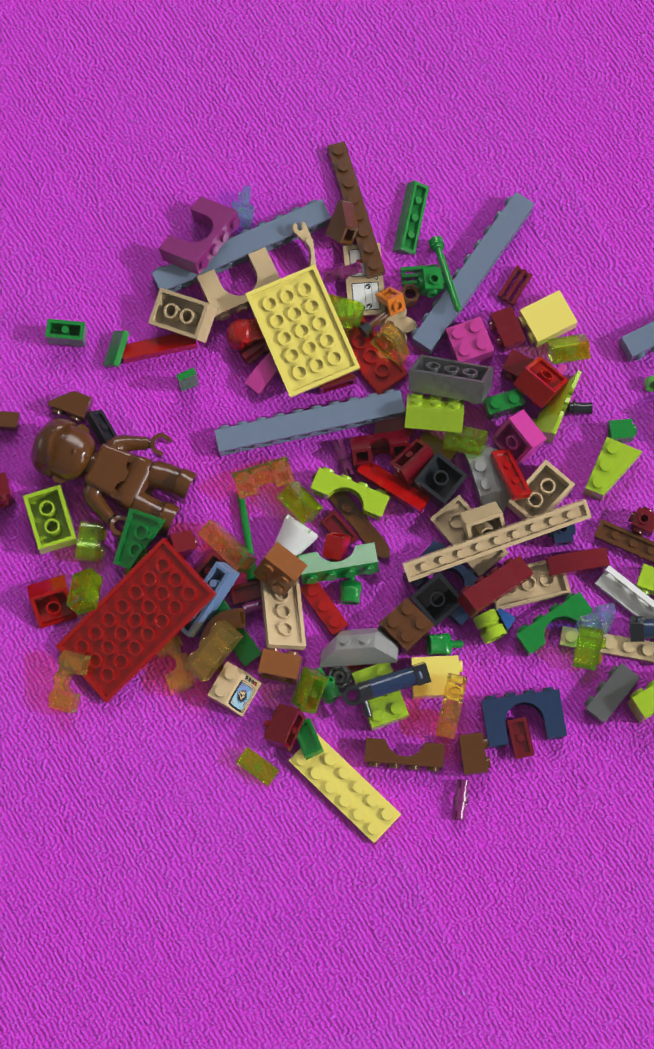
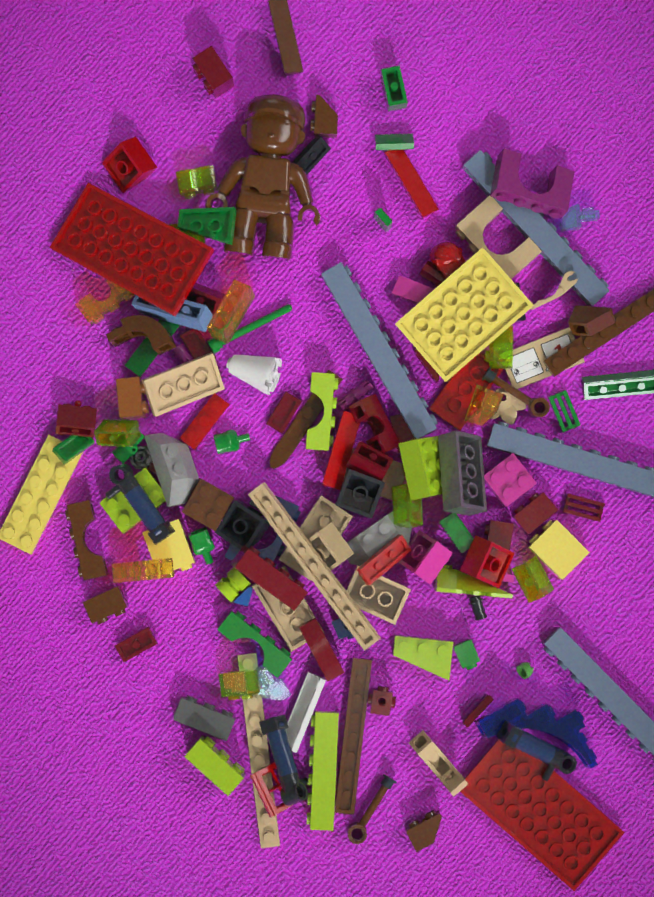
camera: 70 degrees right, 10 degrees up
lime brick [23,485,78,554] -> none
clear yellow arch [48,650,91,713] -> none
clear neon green brick [67,567,103,615] -> none
tan brick [148,287,218,343] -> none
dark red brick [166,530,197,560] -> none
clear yellow brick [185,621,243,681] -> none
tan slope [208,661,262,717] -> none
arch [231,456,295,499] -> none
clear neon green slope [236,746,280,786] -> none
dark orange brick [253,542,308,597] -> none
clear neon green brick [277,481,323,524] -> none
arch [298,542,379,584] -> none
magenta pin [323,261,362,284] -> none
red brick [323,532,351,562] -> none
orange bracket [375,286,406,316] -> none
green brick [417,267,445,298] -> none
green piece [428,236,462,312] -> none
magenta pin [452,779,470,821] -> none
dark blue arch [480,687,567,749] -> none

